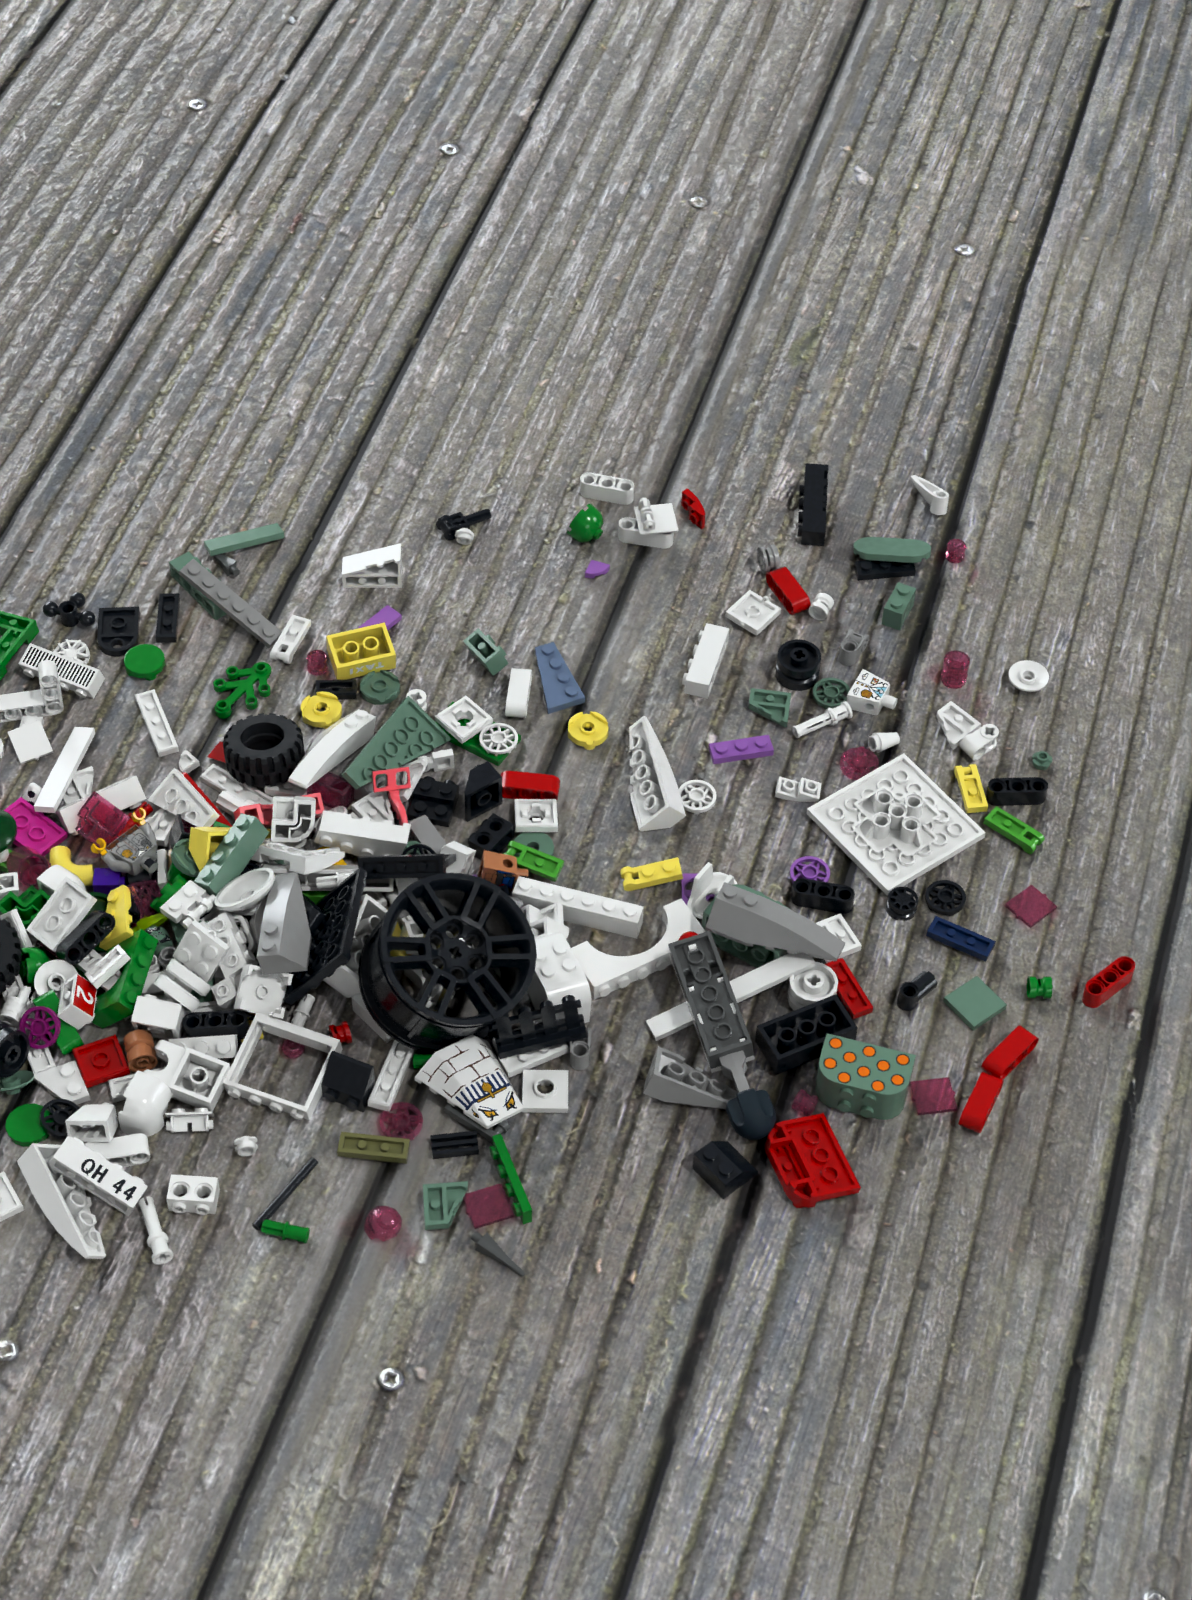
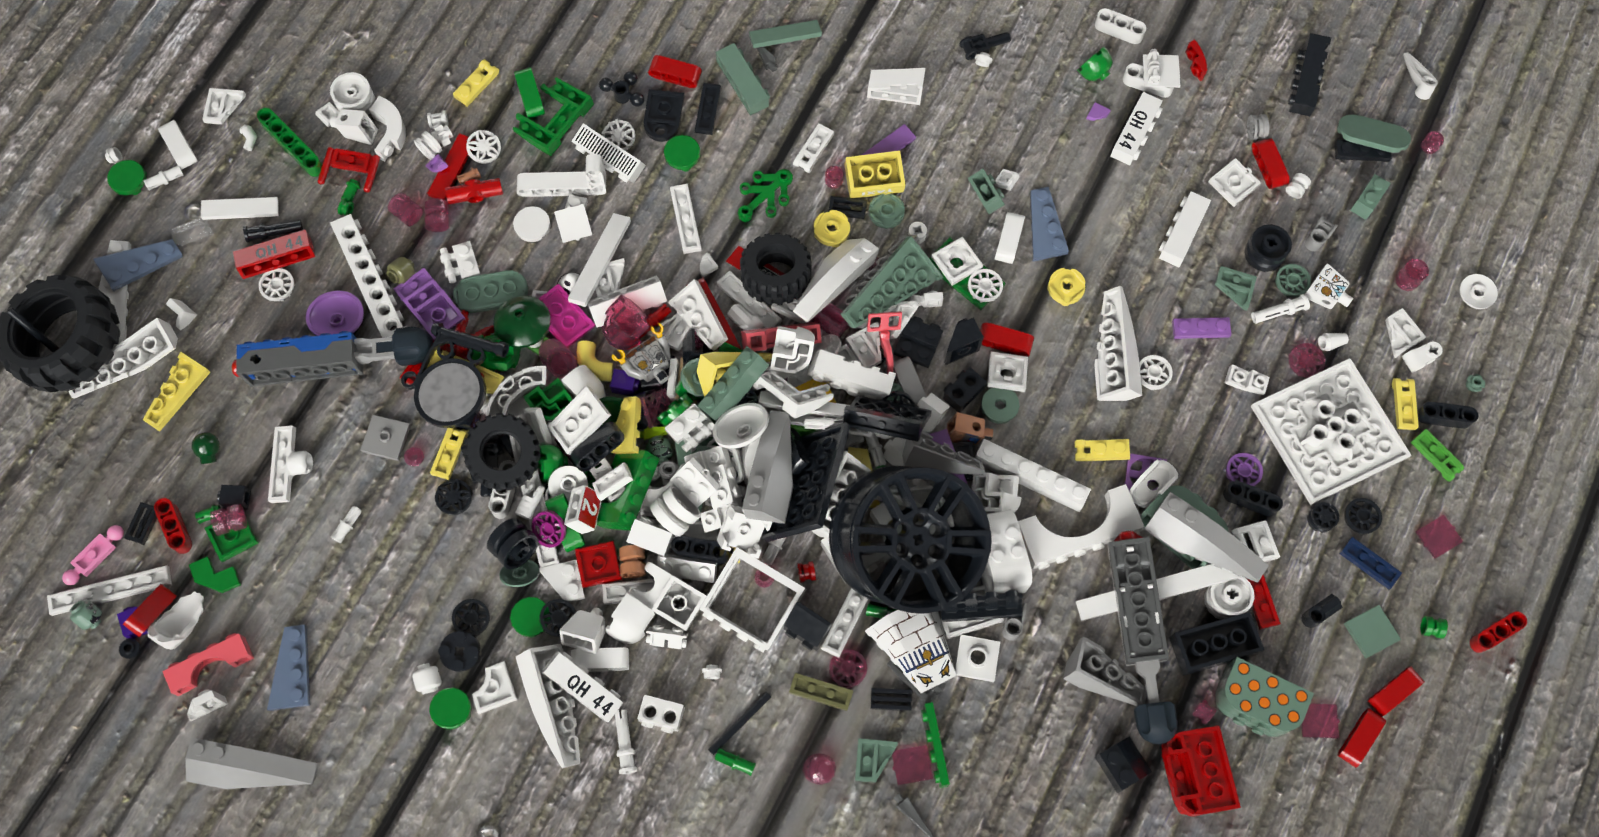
camera: 10 degrees right, 20 degrees up
light grey plate [179,559,282,648] -> none
bright green plate [503,841,564,882] -> none
none -> red beam [648,55,702,88]
none -> white tile [995,169,1019,191]
none -> white brick [1110,92,1163,165]

